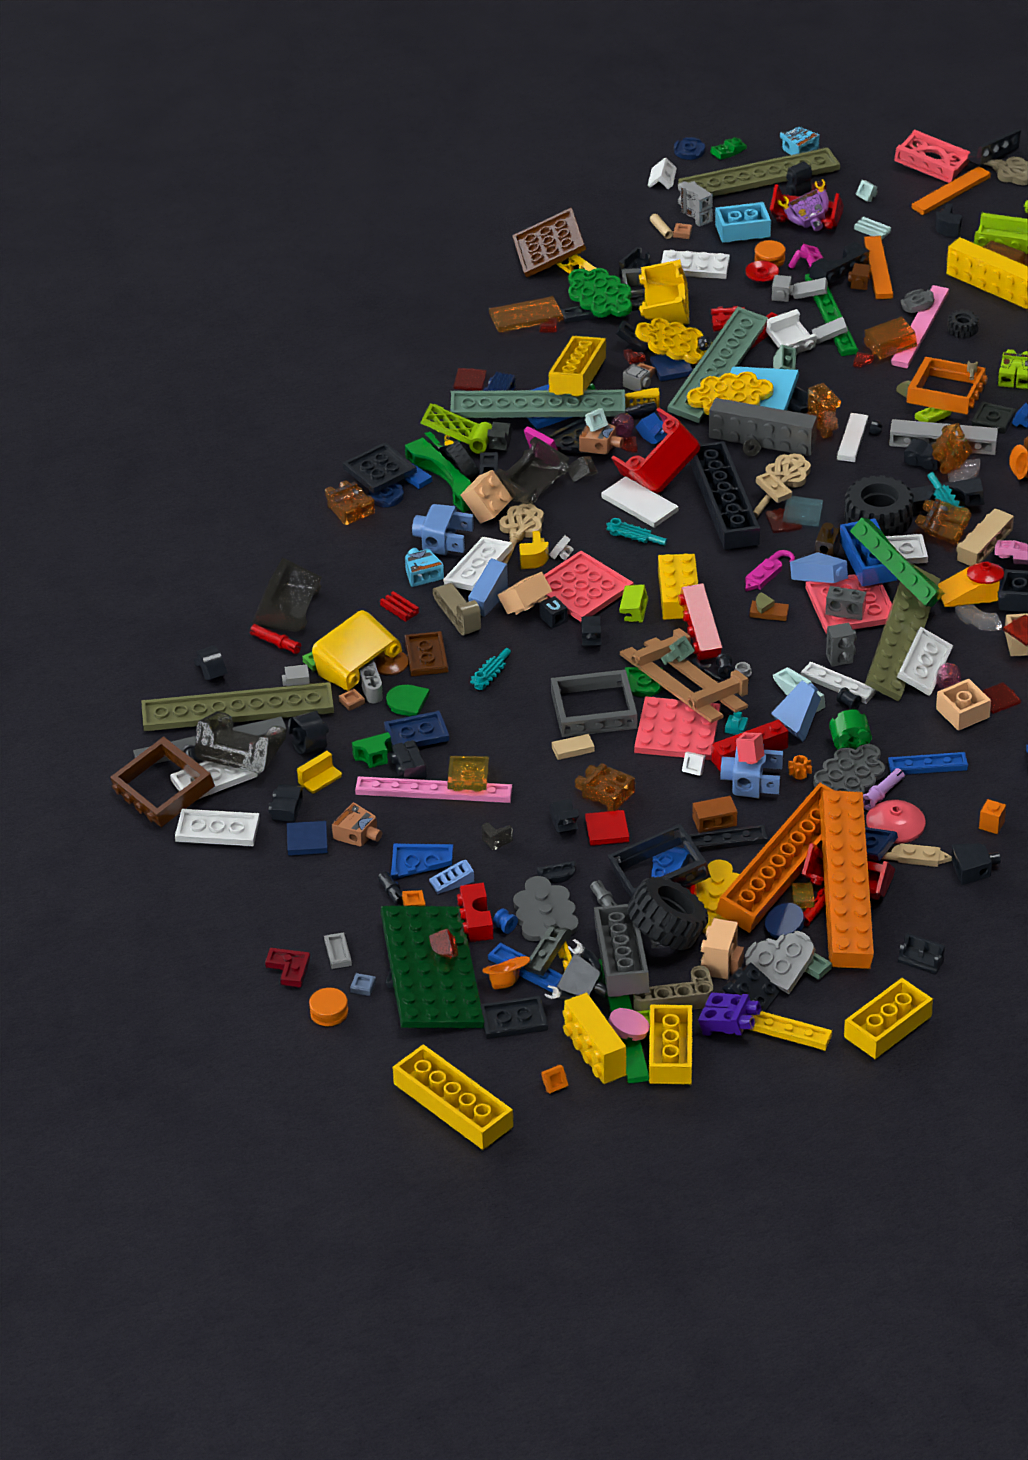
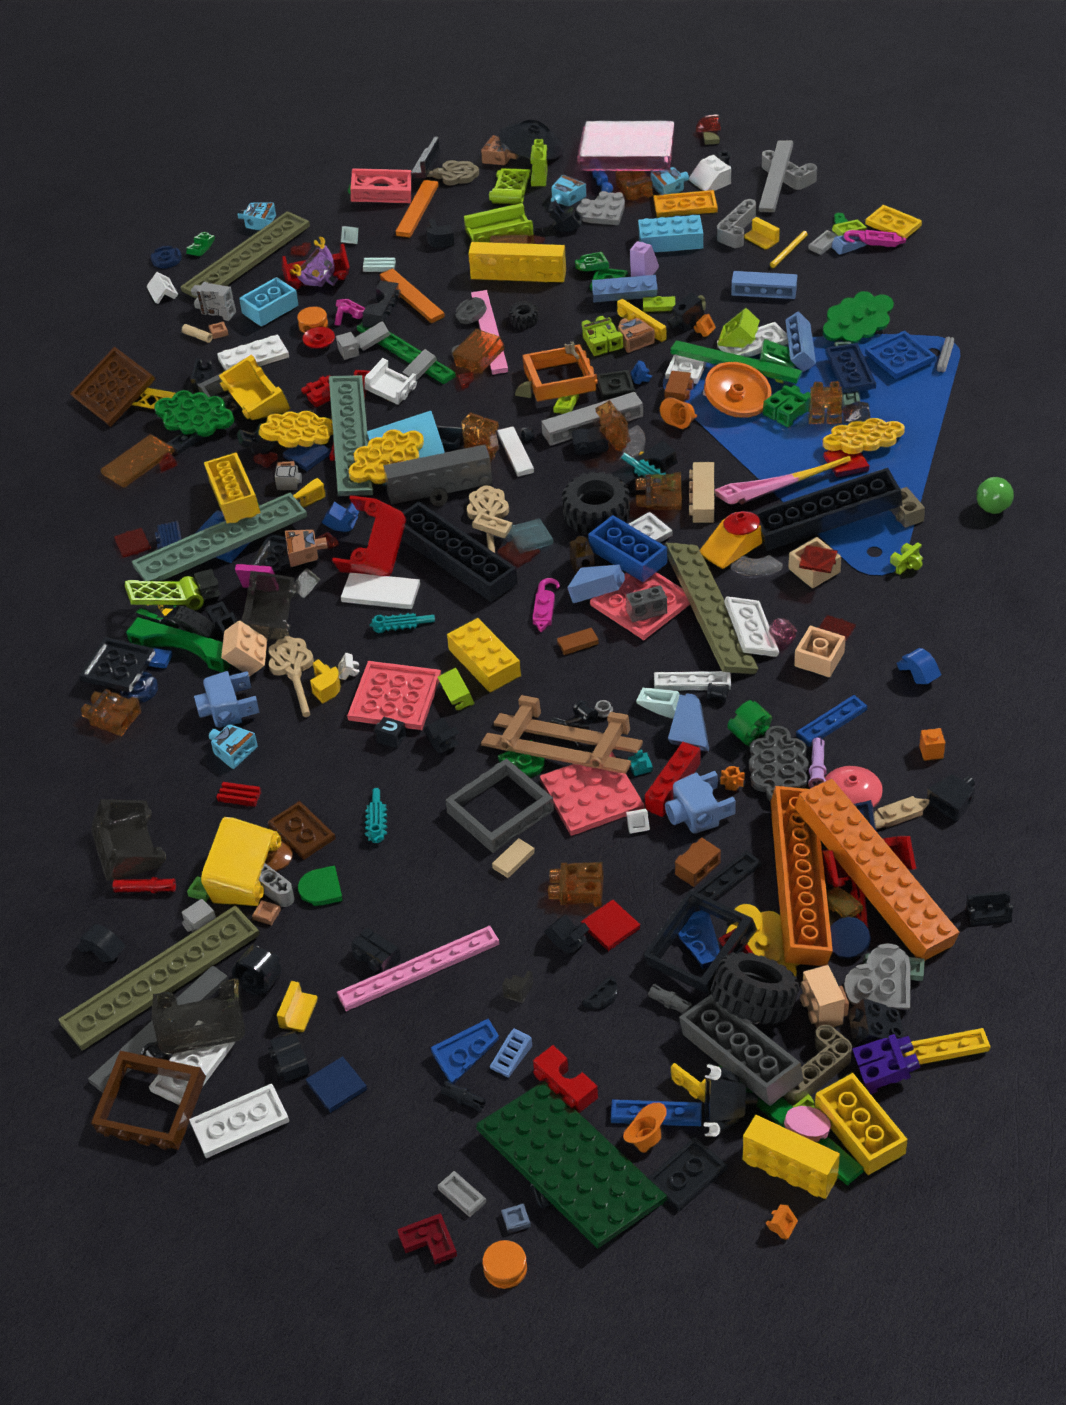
camera: 30 degrees left, 5 degrees up
nougat torso [332,803,382,846] -> none
green brick [352,732,392,768] -> none
dark blue plate [384,711,449,749] -> none
yellow brick [393,1044,513,1150] -> none
orange tile [402,890,425,906] -> none
clear red brick [429,928,458,958] -> none
dark tan beam [433,583,481,635] -> none
white plate [443,537,514,591] -> none
clear yellow plate [447,756,489,792] -> none
medium blue slope [468,558,508,617] -> none
blue wheel [492,909,518,934] -> none
light nougat brick [497,572,552,614] -> none
dark grey plate [513,876,579,942] -> none
pearl dark grey plate [524,925,571,976] -> none
light aqua tile [585,408,608,431] -> none
clear pink head [611,413,635,438] -> none
black axle [623,401,657,419] -> none
sand green plate [661,635,695,665] -> none
brick [678,583,722,660] -> none
black hinge [697,336,712,351] -> none
coral brick [736,732,765,764] -> none
olive tile [756,592,775,614] -> none
sand green brick [773,344,797,370] -> none
black brick [786,162,812,197] -> none
dark grey brick [826,623,857,667] -> none
yellow brick [844,978,933,1059] -> none
reddish brown brick [848,263,871,290] -> none
green arch [850,518,945,607] -> none

